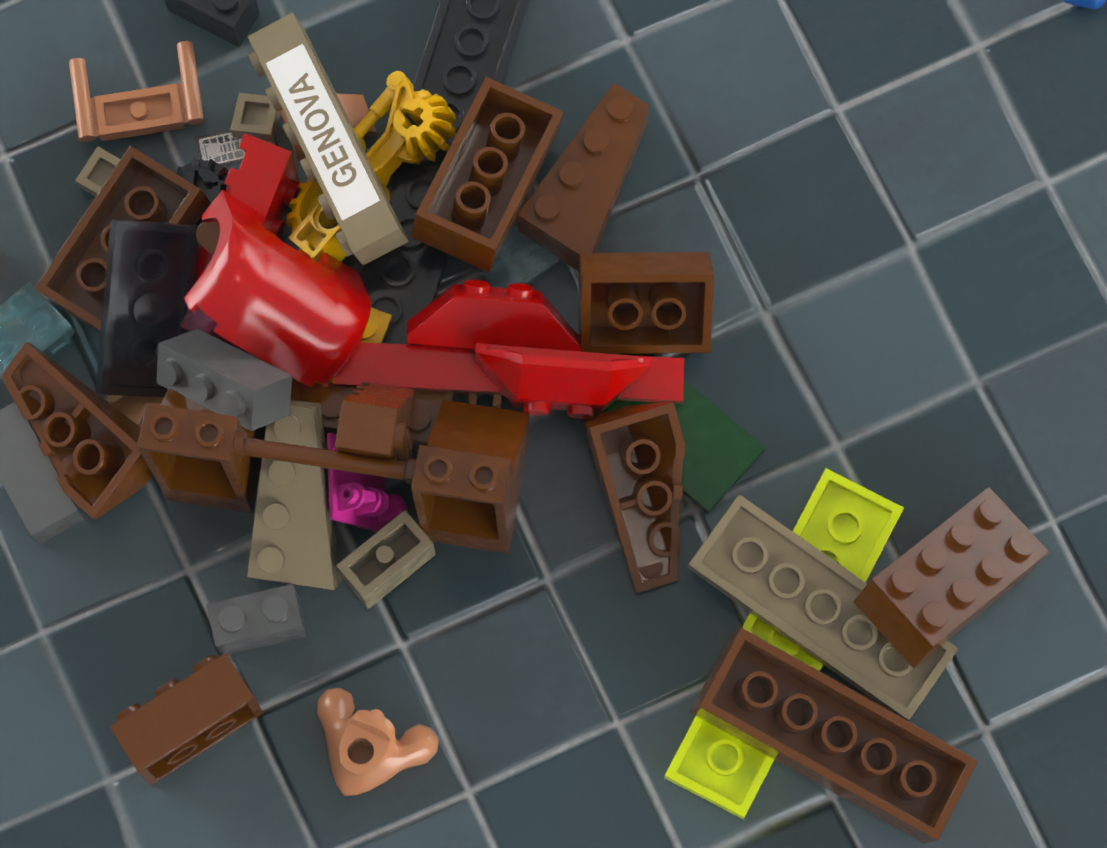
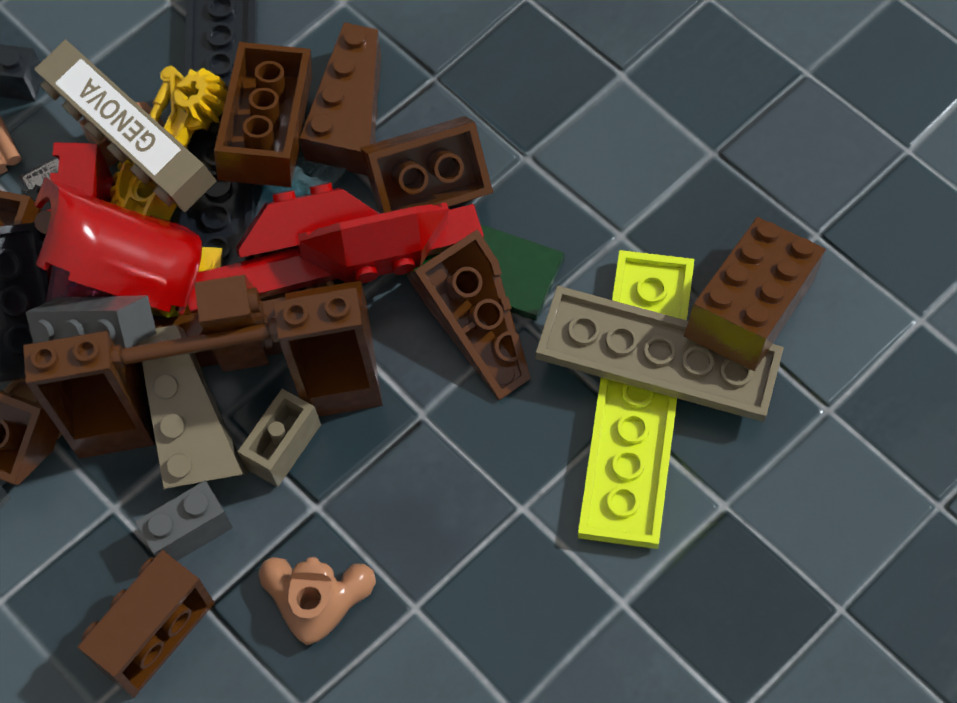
camera: 15 degrees left, 10 degrees down
dark tan plate [230,93,281,142] -> none
dark pink hinge [327,433,407,532] -> none
reddish brown brick [690,628,978,843] -> none

